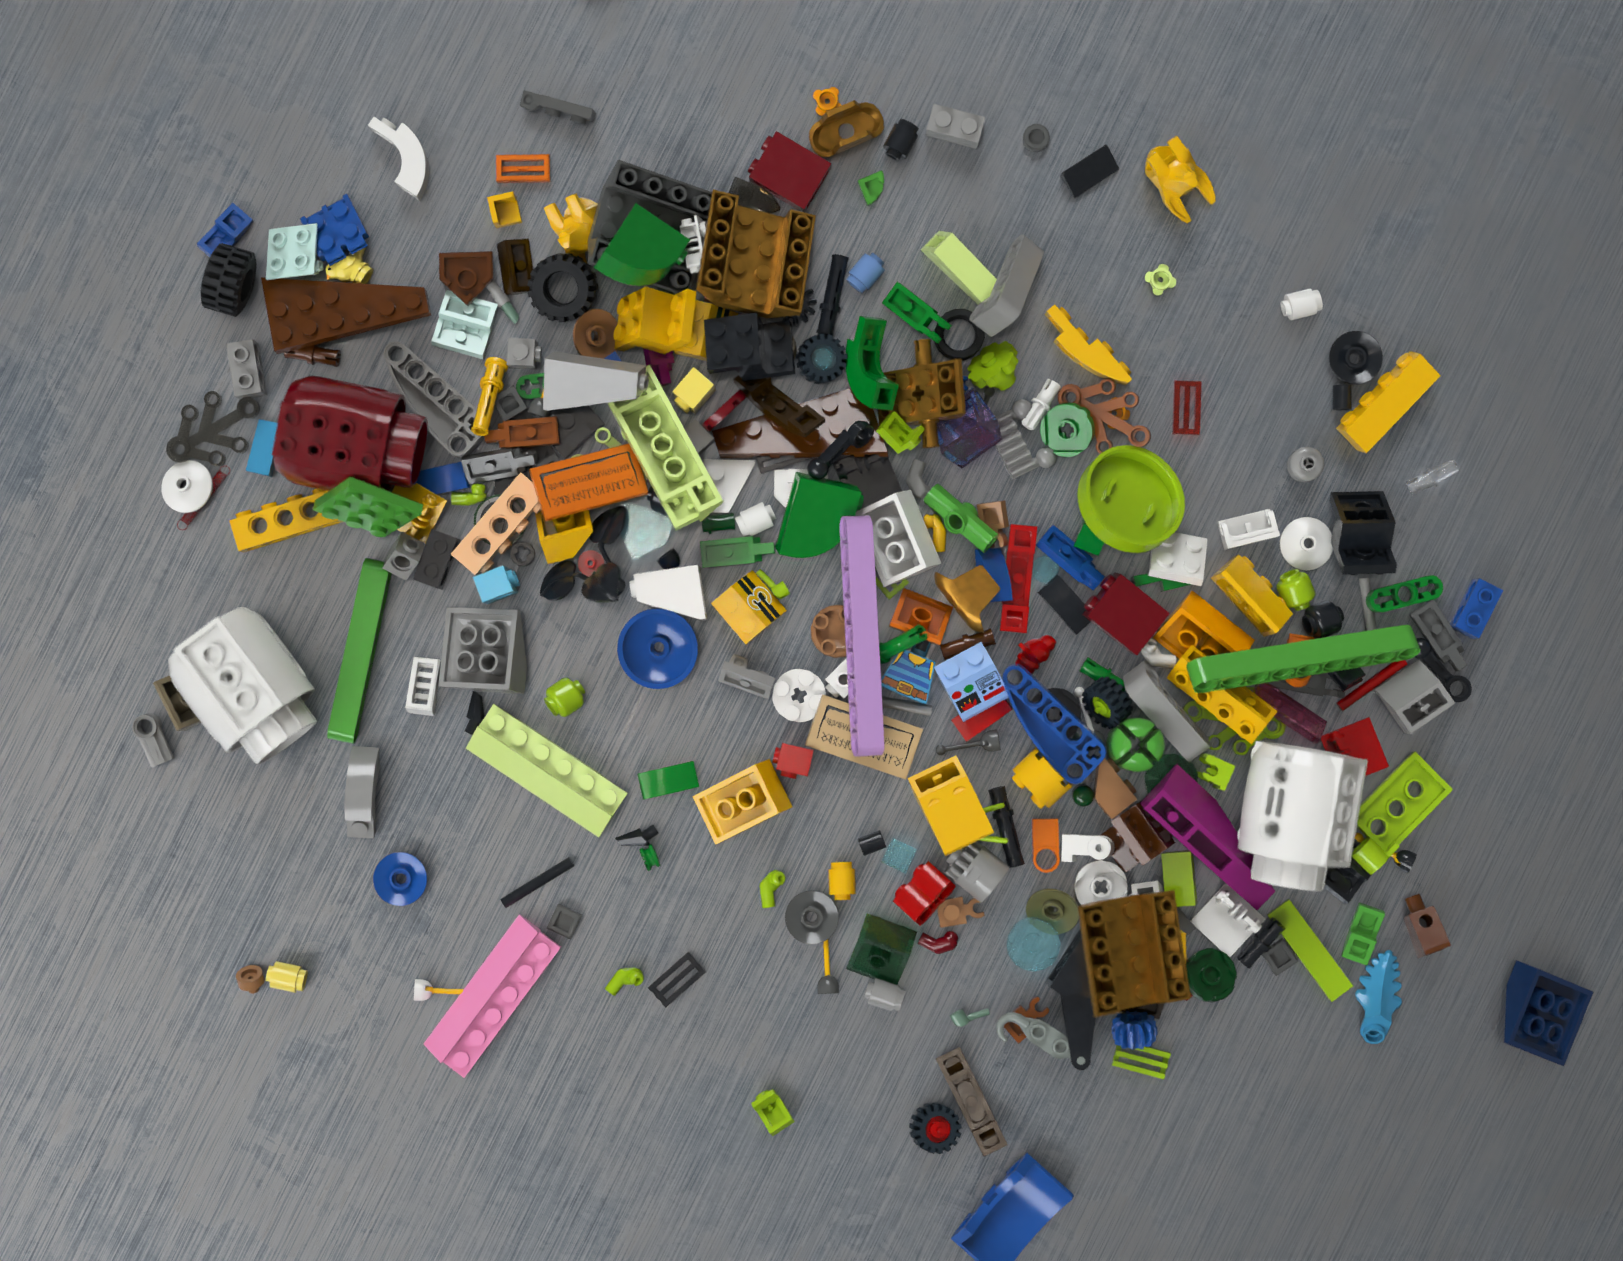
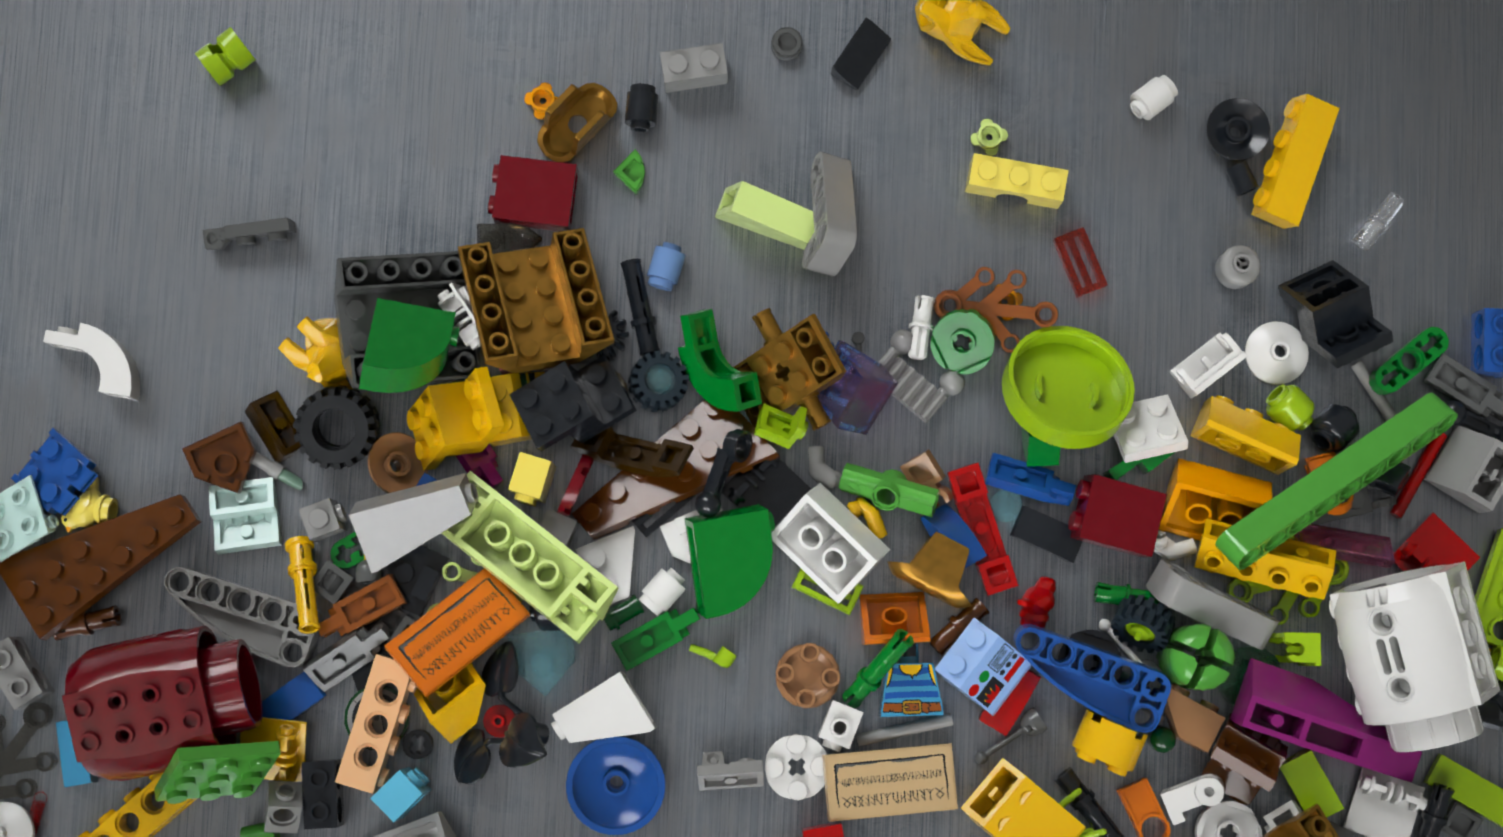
camera: 30 degrees left, 5 degrees down
lime arm [451,484,487,506] -> none
yellow panel [487,191,522,229] -> none
orange tile [496,154,550,183] -> none
black hinge [657,548,680,570] -> none
yellow slope [711,570,787,645] -> none
lavender beam [840,516,884,757] -> none
green hinge [882,281,952,344] -> none
black tyre [934,309,985,361] -> none
lime plant [967,341,1019,390] -> none
yellow slope [1045,304,1132,385] -> none
none -> light yellow arch [965,153,1069,209]

